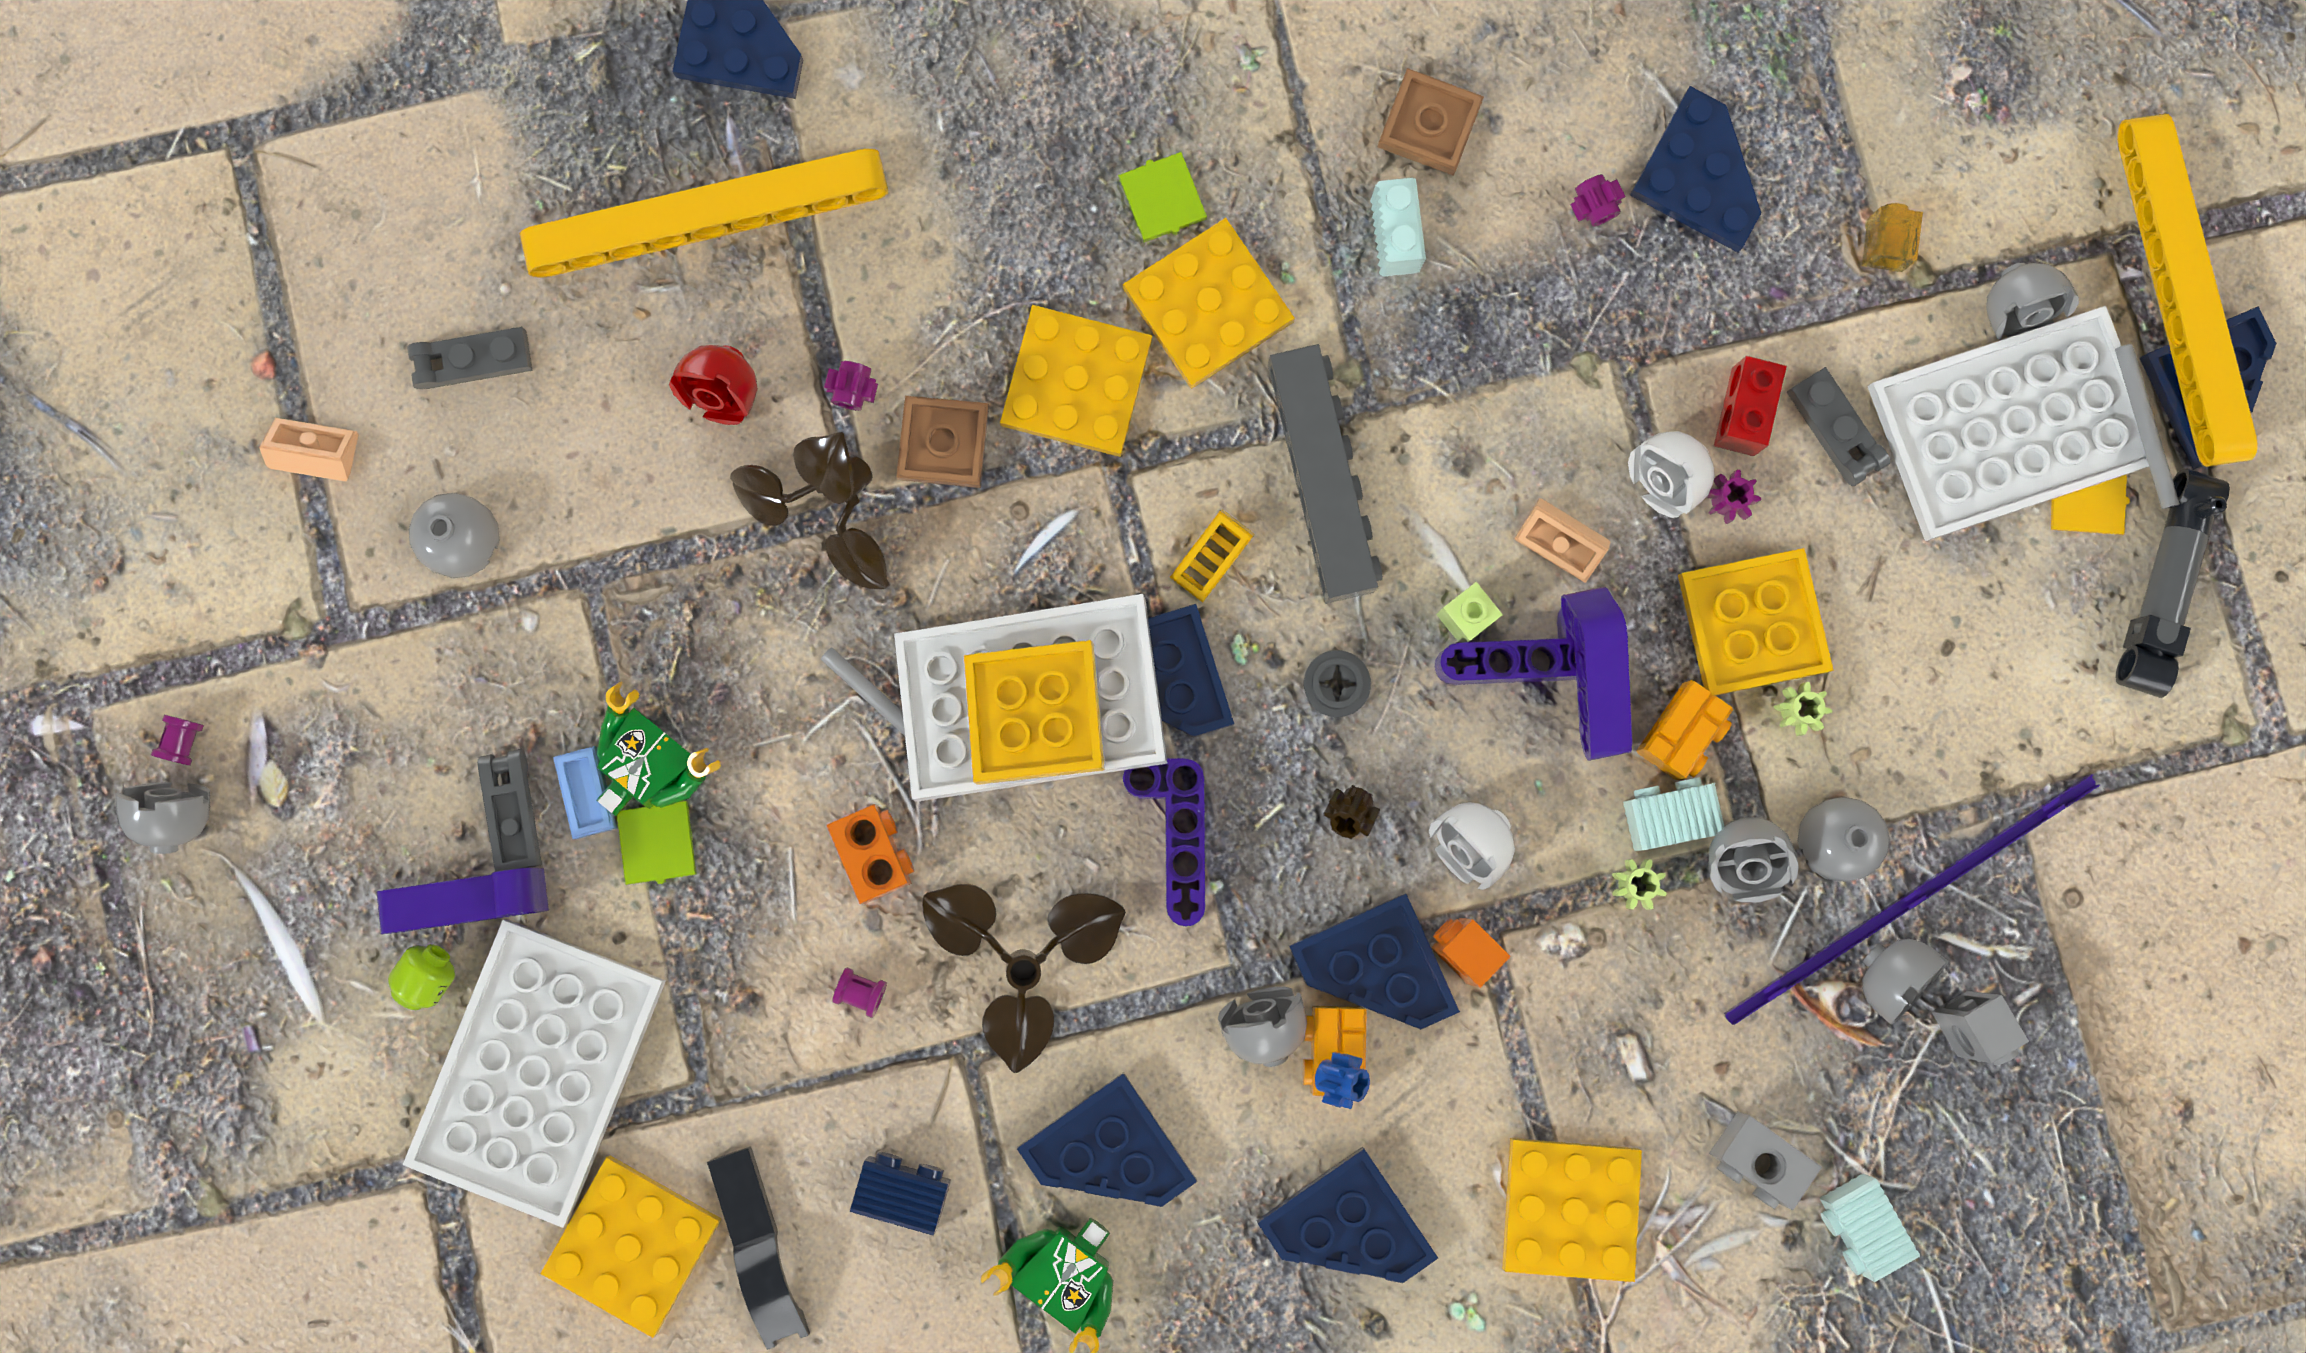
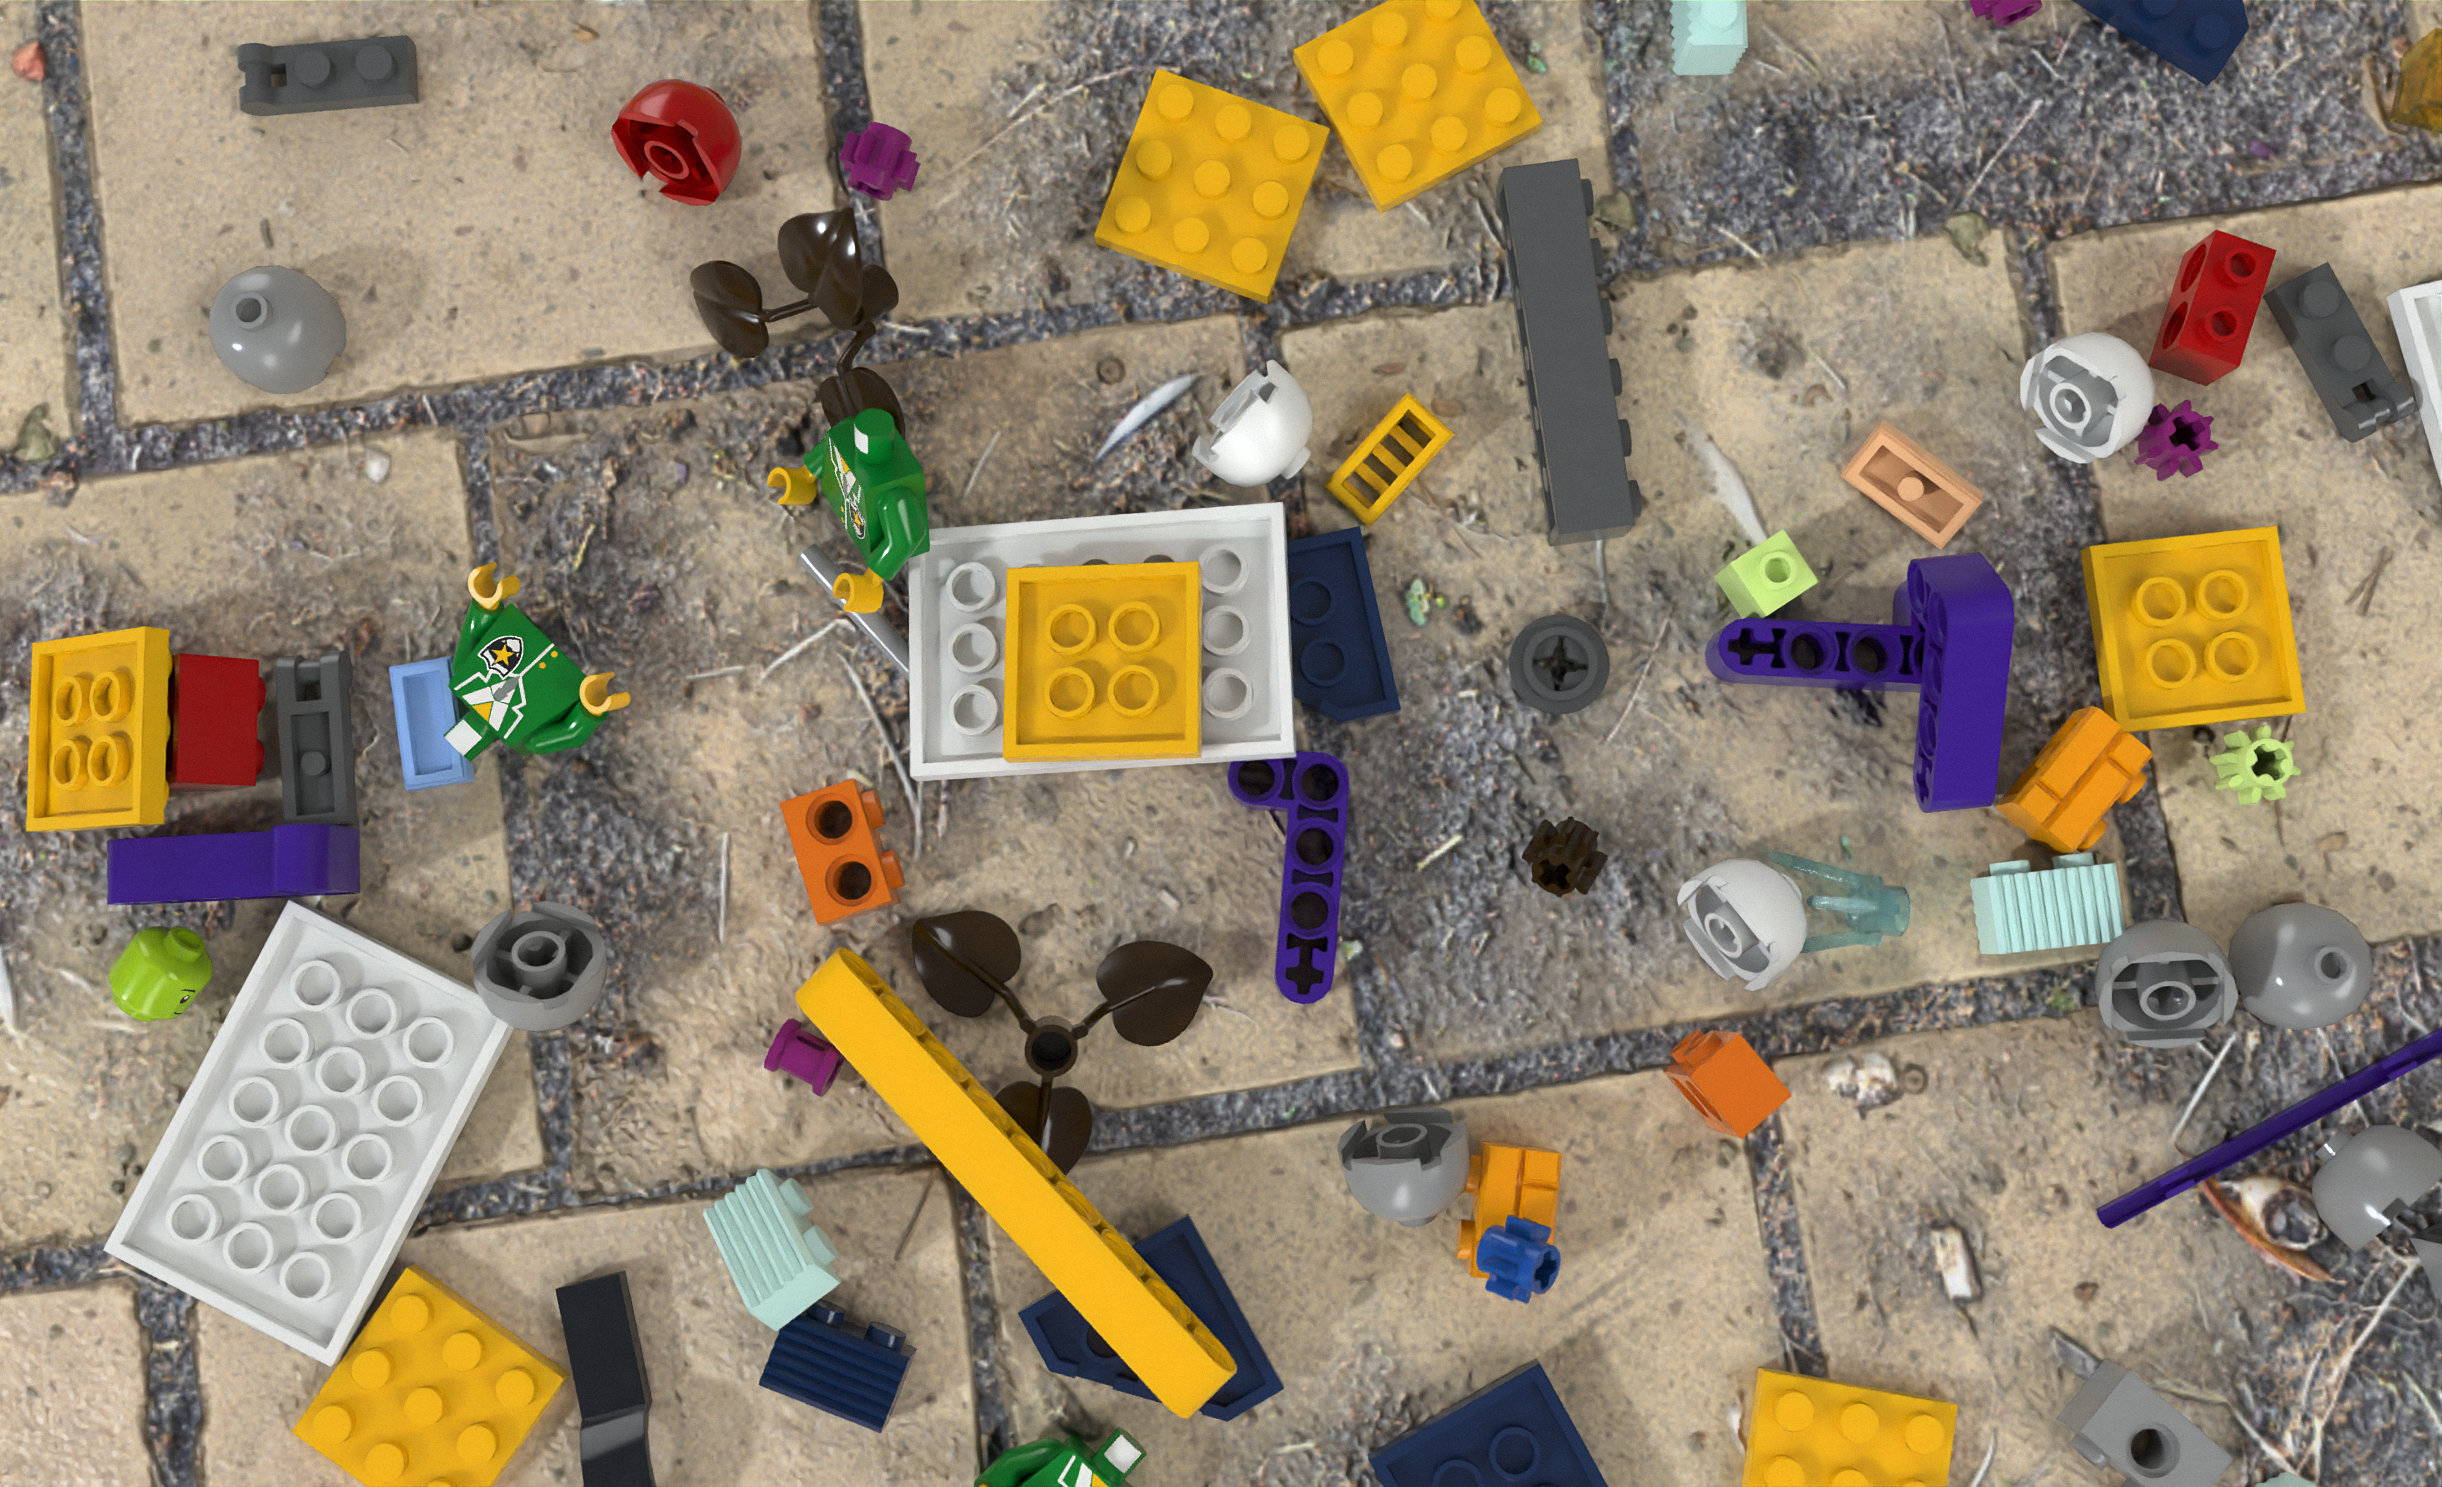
camera: 10 degrees right, 0 degrees up
light nougat slope [259,418,358,481] -> none
lime piece [617,801,697,885] -> none
medium nougat plate [896,396,989,488] -> none
dark blue plate [1288,894,1460,1030] -> none
yellowish green gear [1612,859,1667,910] -> none
none -> yellow plate [26,626,173,832]
none -> red slope [165,653,266,792]
none -> light grey cylinder [471,901,608,1033]
none -> light aqua brick [703,1168,841,1332]
none -> green torso [767,408,930,614]
none -> yellow beam [795,946,1237,1419]
none -> white cylinder [1191,360,1313,488]
none -> clear light blue plant [1768,850,1910,954]

